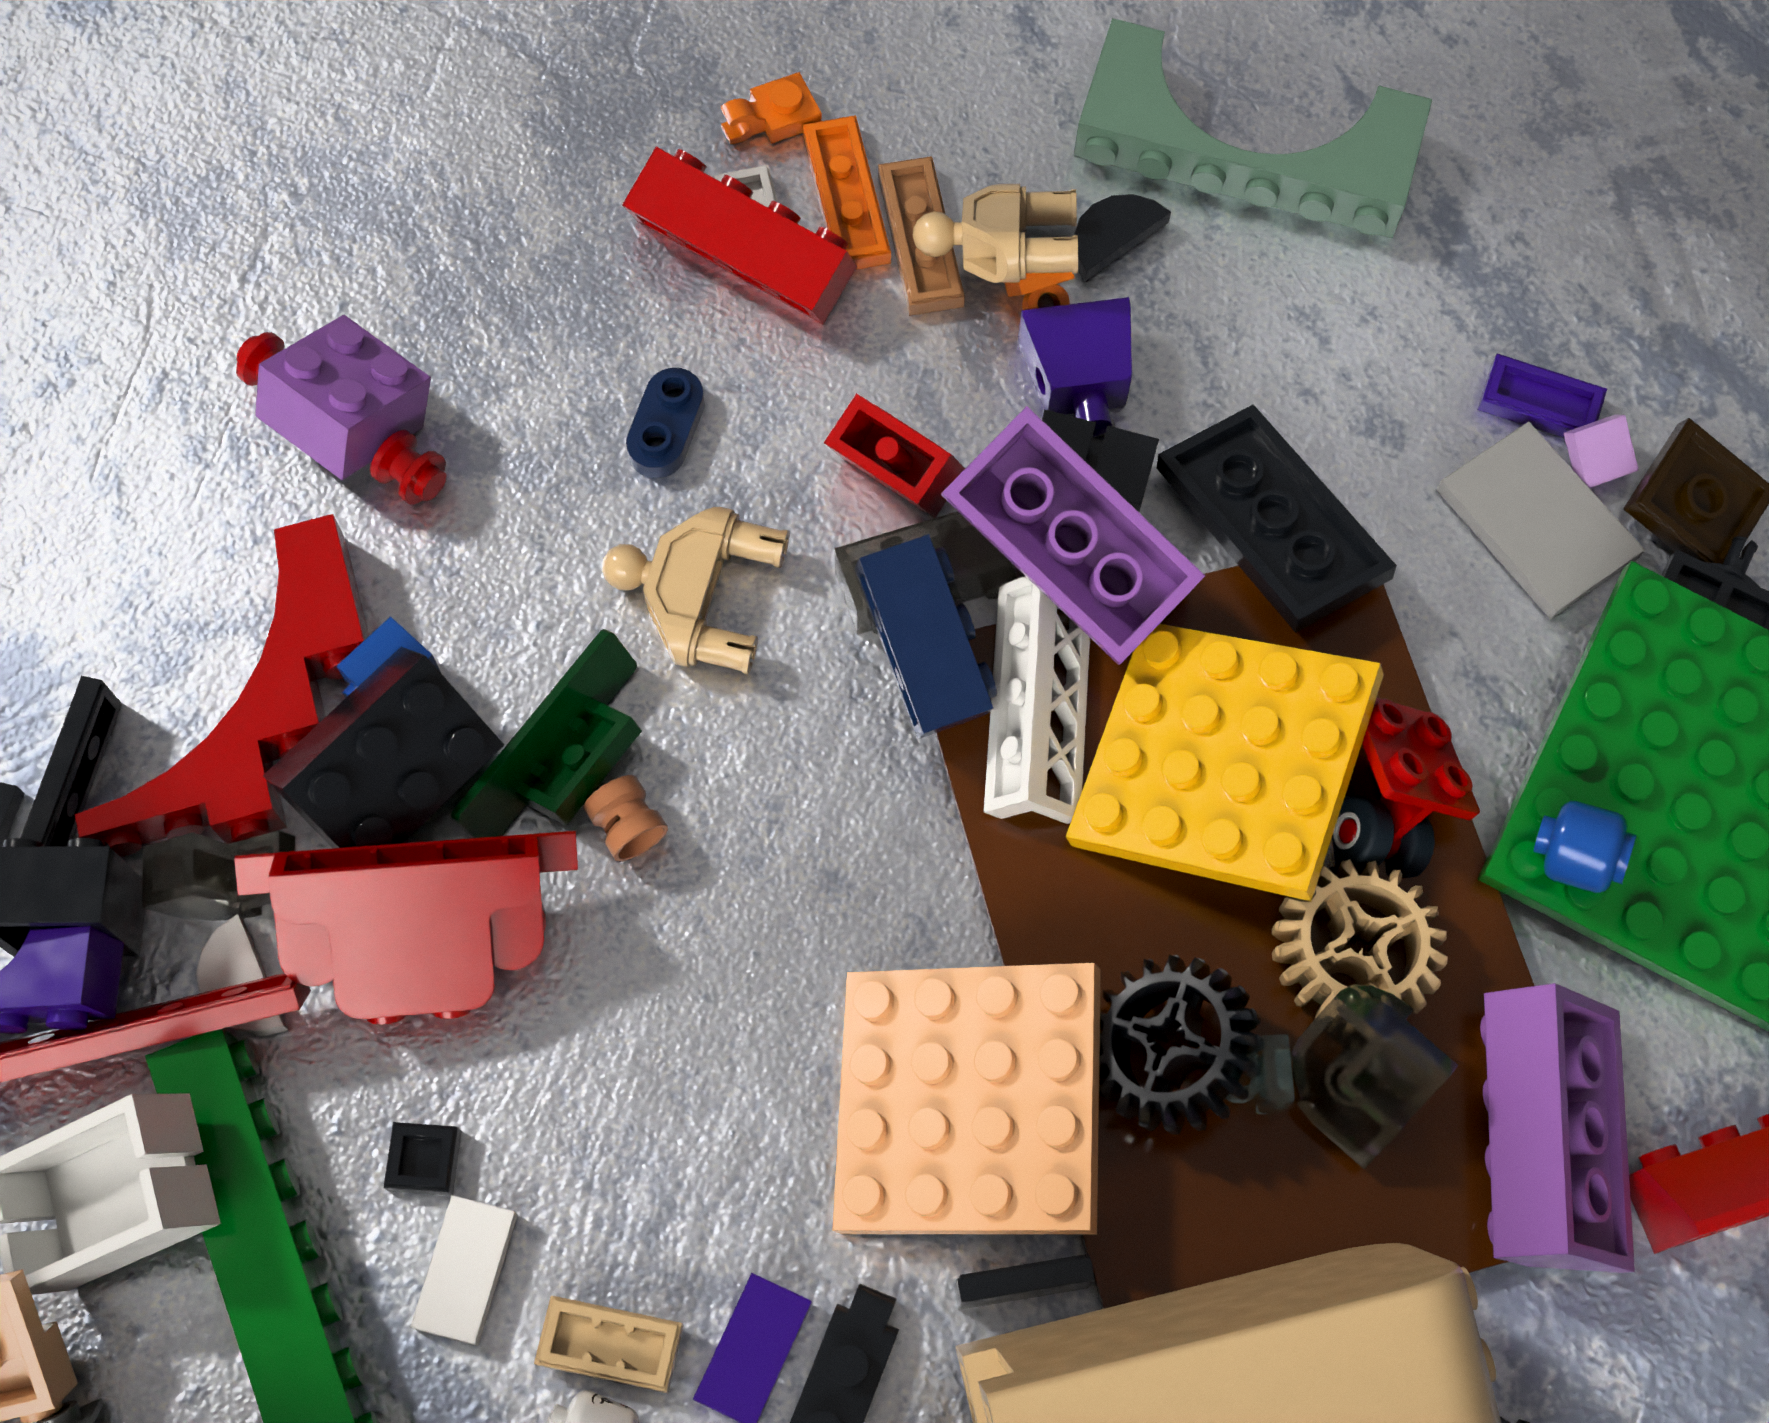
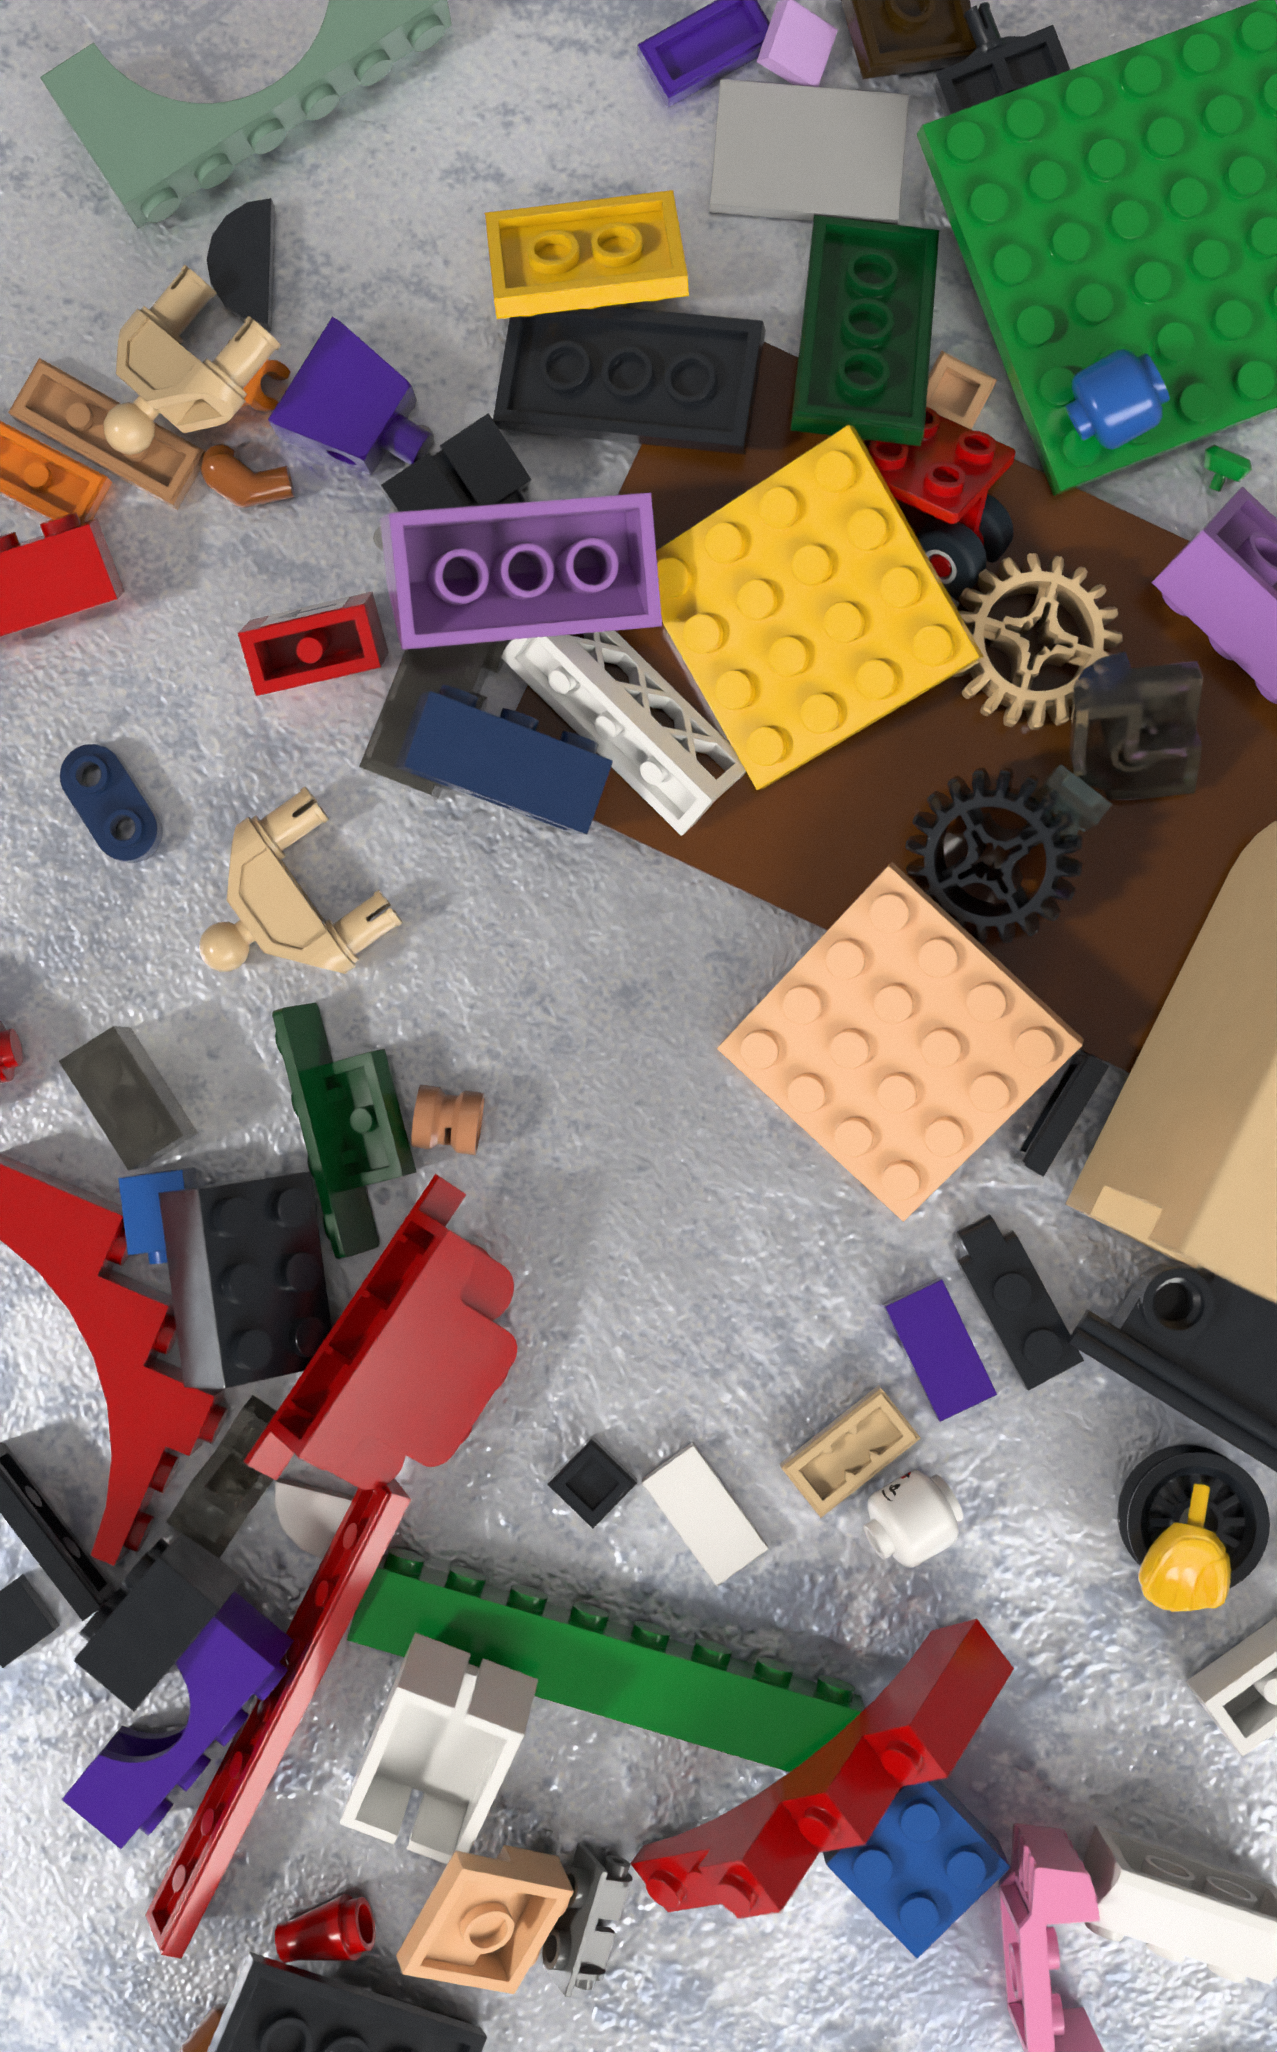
camera: 45 degrees left, 20 degrees up
none -> clear smoke brick [59,1026,198,1171]
none -> dark orange arm [201,444,295,508]
none -> yellow plate [485,190,689,319]
none -> dark green tile [791,215,939,446]
none -> light nougat tile [926,350,997,429]
none -> green rock [1204,445,1252,492]

